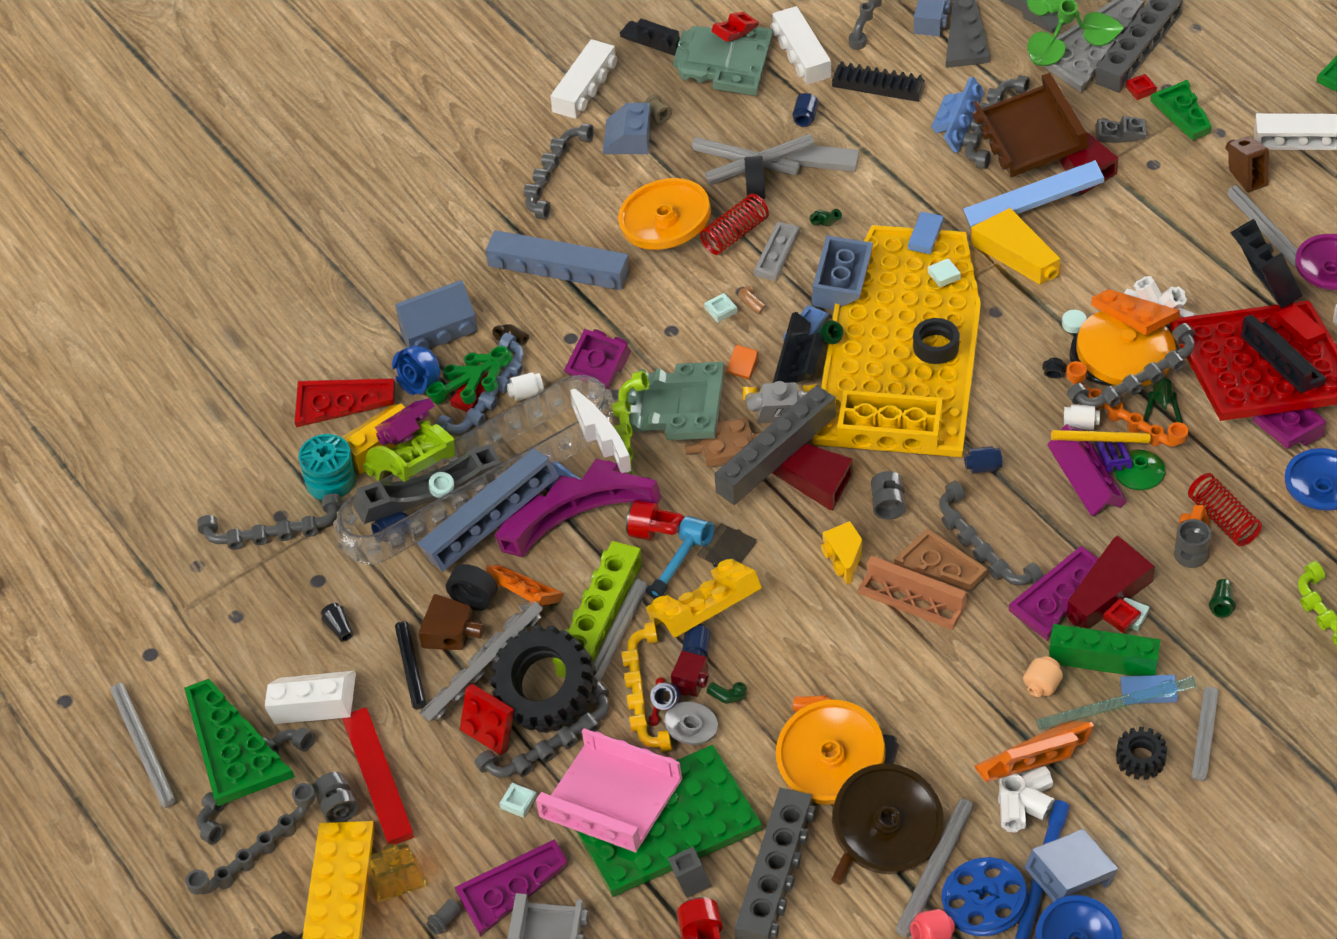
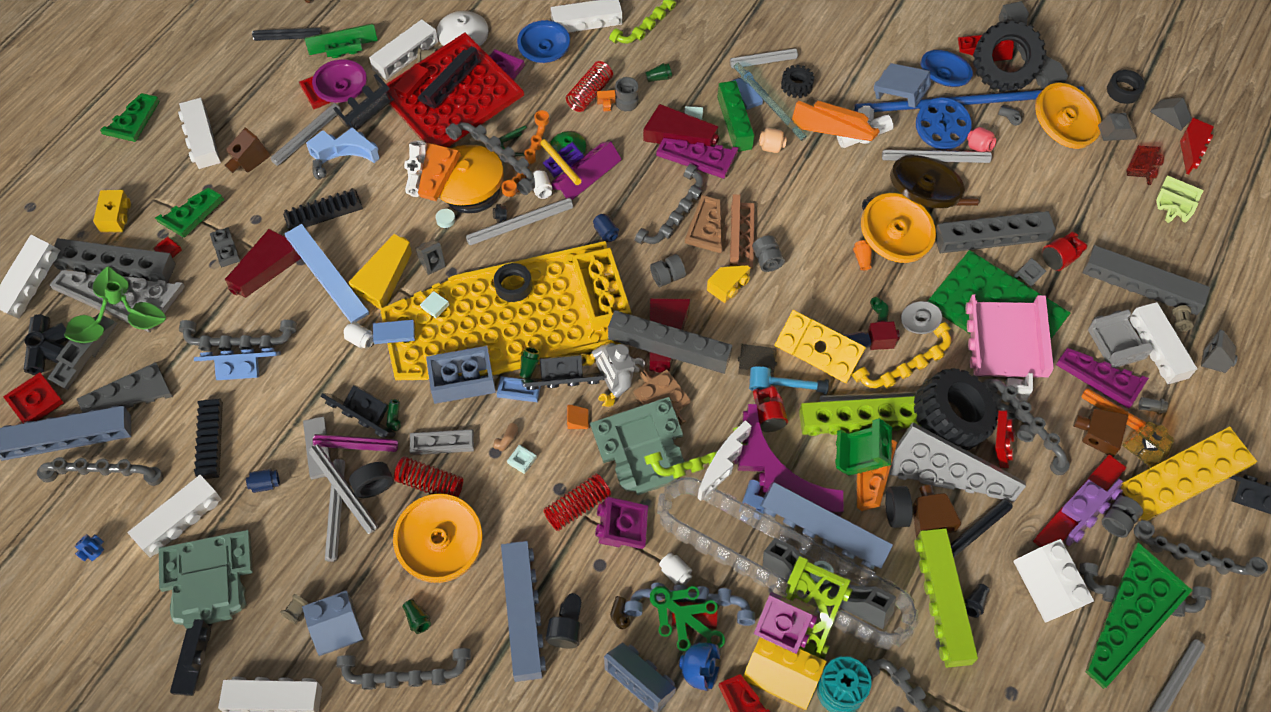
camera: 120 degrees left, 10 degrees up
light aqua tile [499,783,537,818] -> none
red hinge [648,677,666,726] -> none
brick [650,683,681,710] -> none
red slope [711,12,759,42] -> none
reddish brown panel [972,72,1088,177] -> none
red tile [1103,598,1141,633] -> none
none -> yellow brick [93,190,131,232]
none -> black gear [283,188,363,231]
none -> light blue arch [306,128,379,164]
none -> dark grey arm [312,159,327,180]
none -> magenta axle [313,434,398,452]
none -> black bracket [320,385,396,438]
none -> white brick [344,322,374,349]
none -> dark green cone [402,599,431,634]
none -> dark grey slope [415,240,446,275]
none -> light grey axle [466,198,573,245]
none -> red piece [543,473,611,531]
none -> black piece [545,593,583,649]
none -> dark grey wheel [752,235,785,272]
none -> green panel [835,418,892,476]
none -> lime brick [914,529,978,668]
none -> dark grey bar [984,378,1070,475]
none -> white panel [1005,373,1033,401]
none -> medium lavender bracket [1062,479,1123,547]
none -> reddish brown torso [1073,409,1129,457]
none -> orange axle [1081,388,1160,440]

